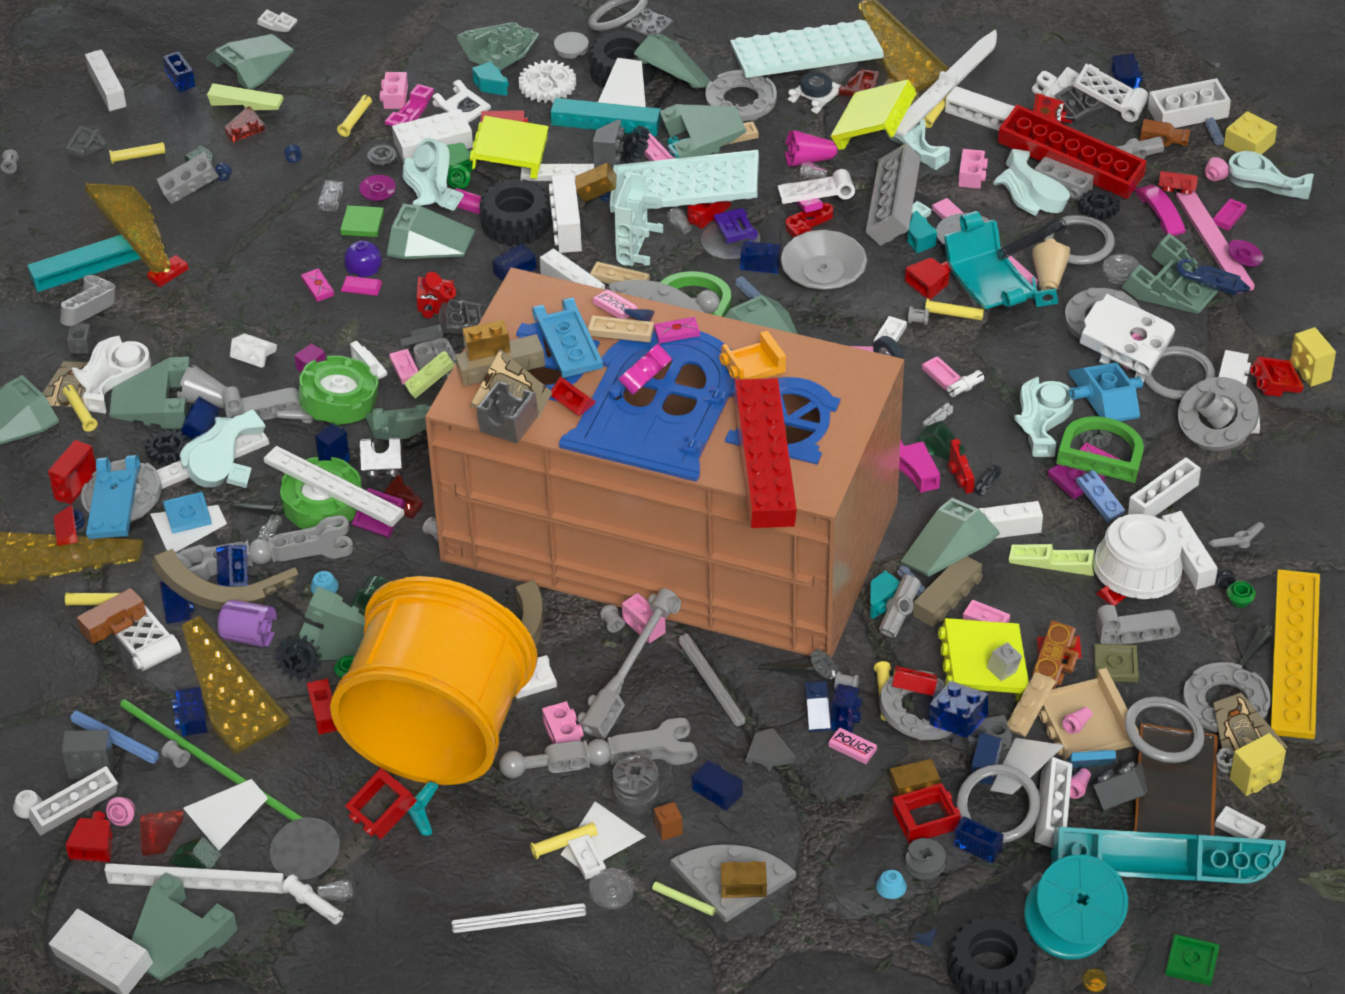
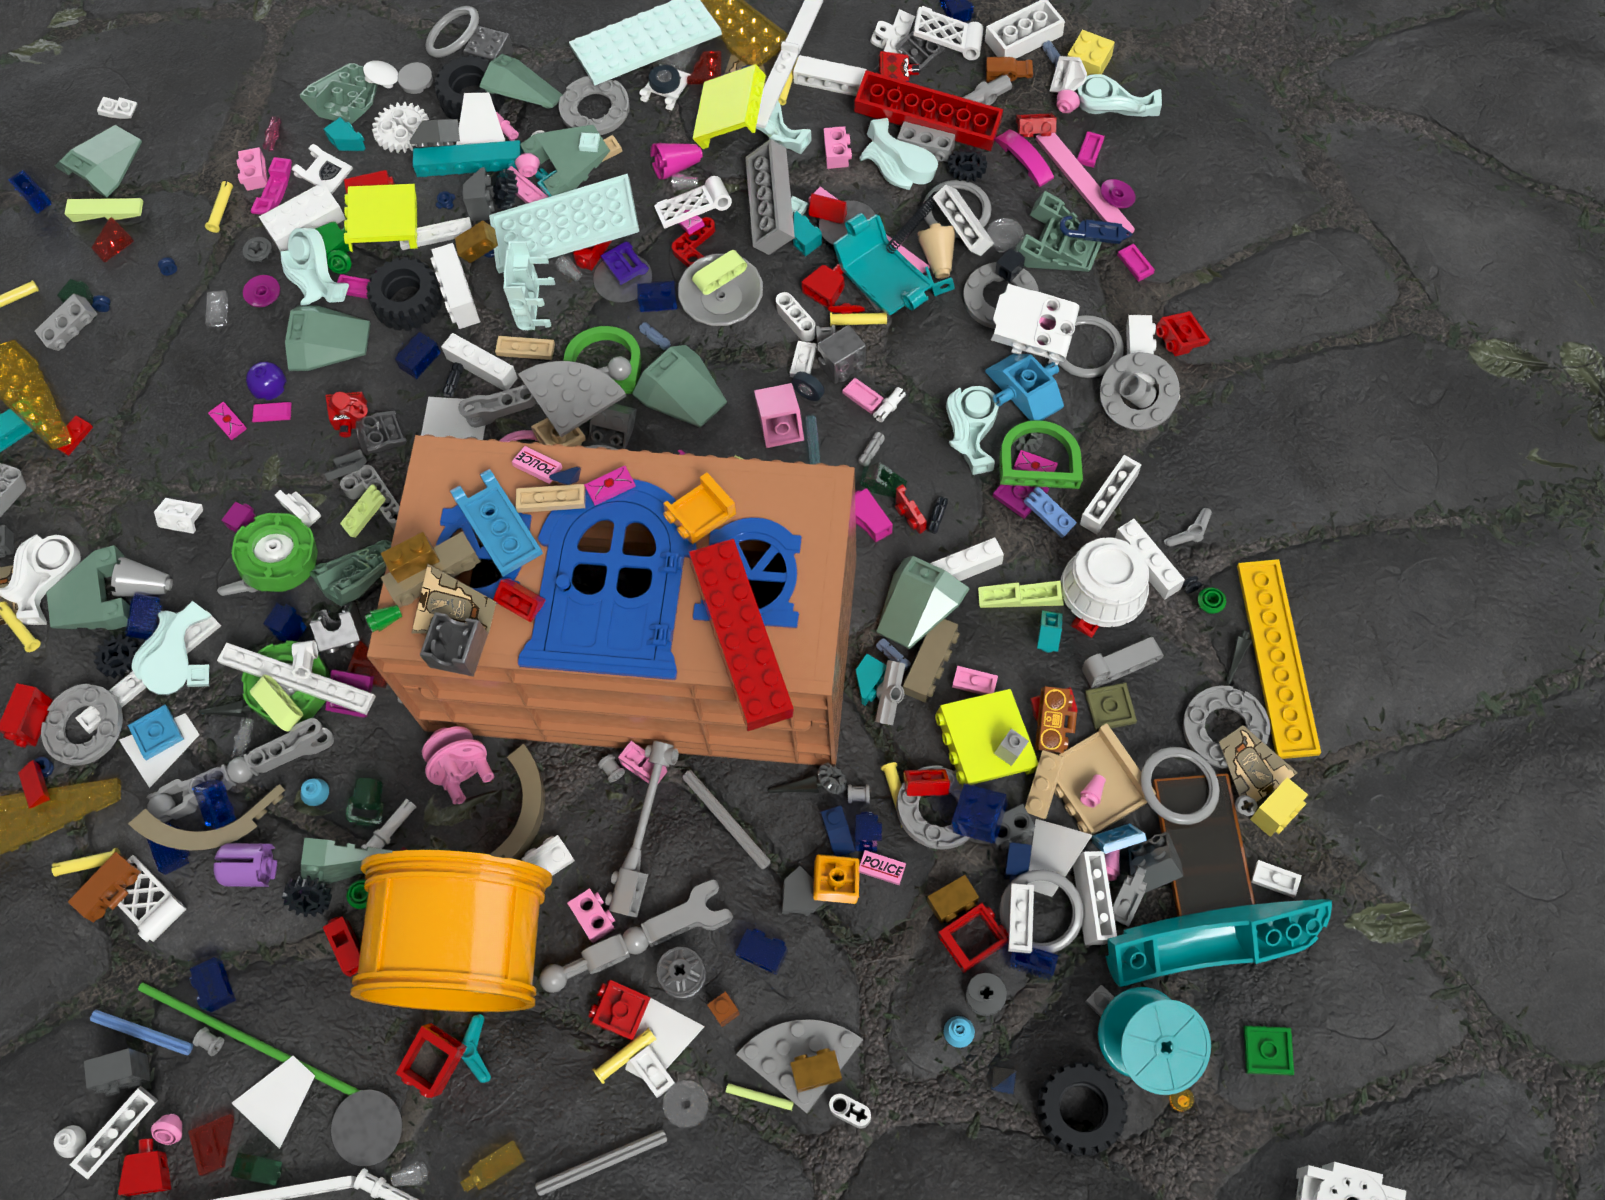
camera: 10 degrees left, 20 degrees up
dark azure hinge [86,455,140,539] -> none
clear yellow wing [181,616,290,754] -> none
light grey beam [222,386,301,421] -> none
bright green tile [341,205,384,237] -> none
bright pink plate [389,349,418,384] -> none
dark pink piece [618,344,672,395] -> none
light yellow piece [1290,327,1336,387] -> none
none -> yellowish green beam [250,674,303,731]
none -> clear pink pin [263,117,281,151]
none -> white piece [291,640,318,679]
none -> white dish [363,61,398,88]
none -> green cone [365,605,402,633]
none -> dark grey slope [409,119,460,147]
none -> bright pink piece [422,726,494,804]
none -> dark blue plate [436,191,455,209]
none -> clear yellow hinge [460,1141,525,1192]
none -> bright pink axle [496,112,519,141]
none -> bright pink cone [515,153,540,177]
none -> light aqua tile [579,132,600,152]
none -> red plate [588,980,651,1041]
none -> yellowish green beam [692,250,747,295]
none -> white beam [776,292,816,342]
none -> red slope [809,194,847,224]
none -> light orange brick [813,854,859,904]
none -> flat silver piece [818,325,866,384]
none -> red piece [828,303,865,314]
none -> white beam [829,1094,871,1128]
none -> white brick [933,185,994,256]
none -> black brick [995,248,1025,283]
none -> white plate [1008,883,1034,953]
none -> teal slope [1037,610,1062,652]
none -> white slope [1050,56,1087,93]
none -> light grey hinge [1113,866,1147,927]
none -> dark pink tile [1117,243,1155,282]

